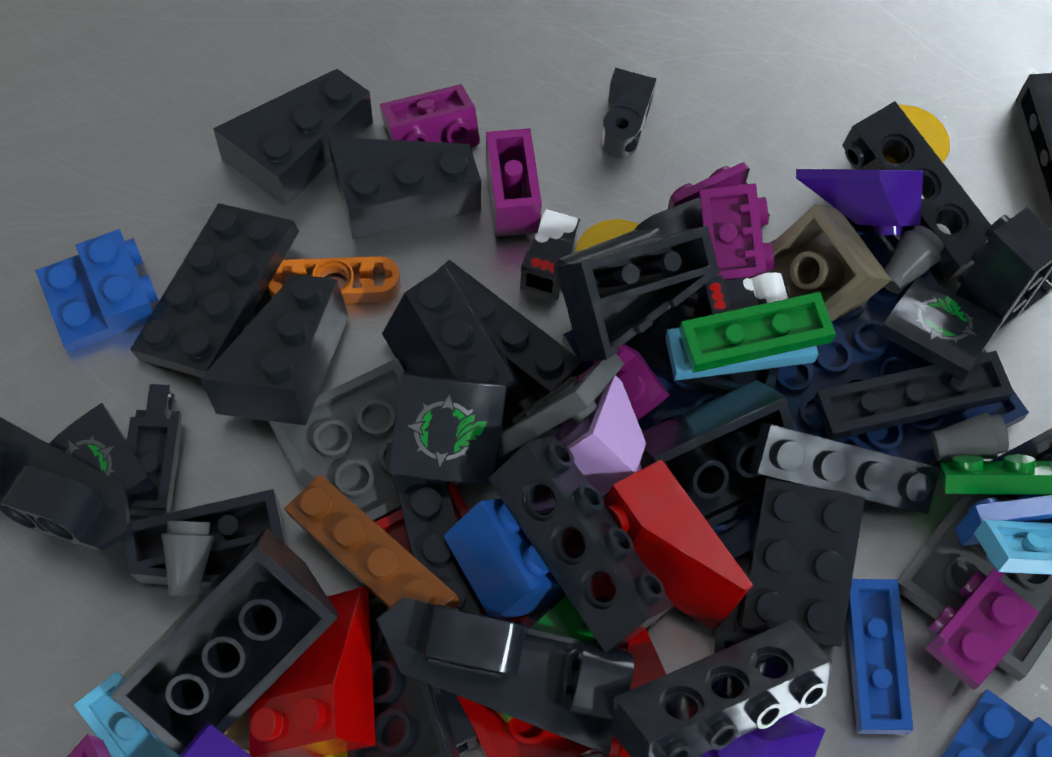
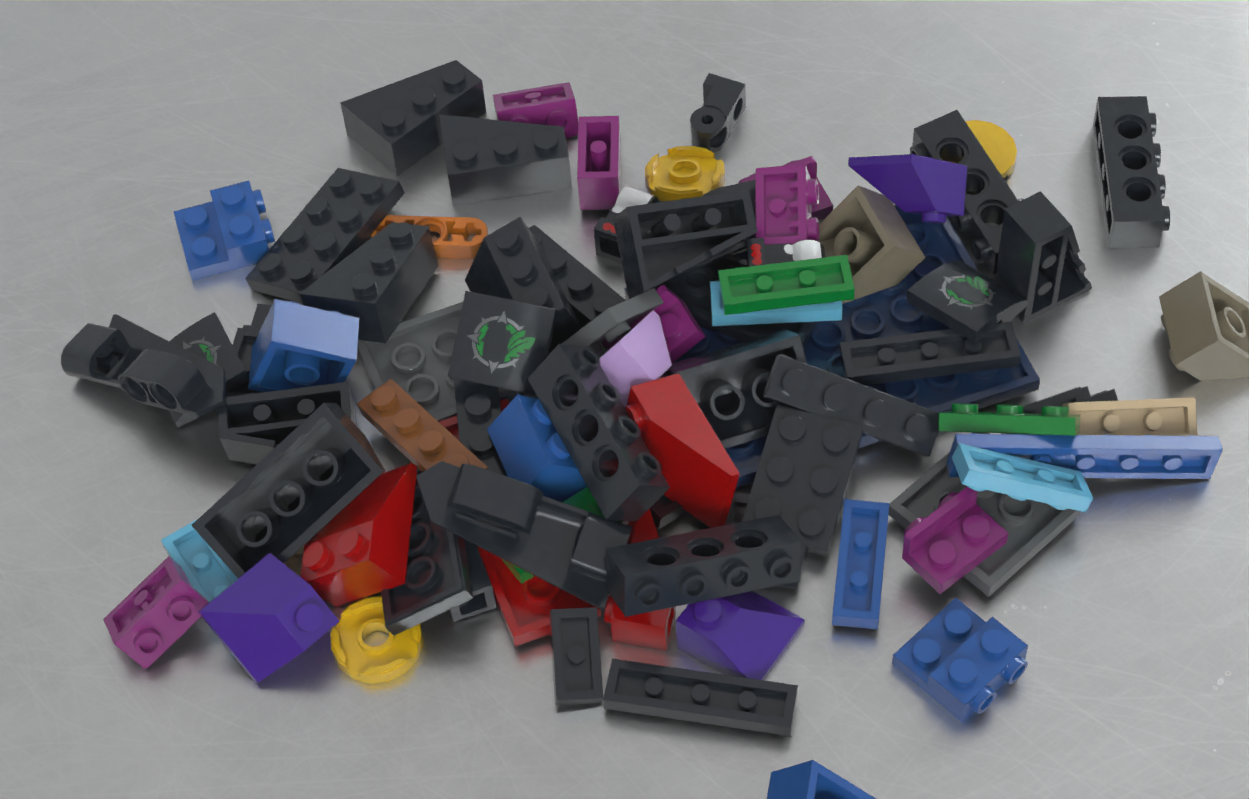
camera: 15 degrees right, 10 degrees down
dark grey cone [161,521,214,597] -> none
dark grey cone [884,225,944,294] -> none
dark grey cone [931,412,1009,460] -> none
none -> blue brick [248,299,359,392]
none -> yellow tile [645,146,725,202]

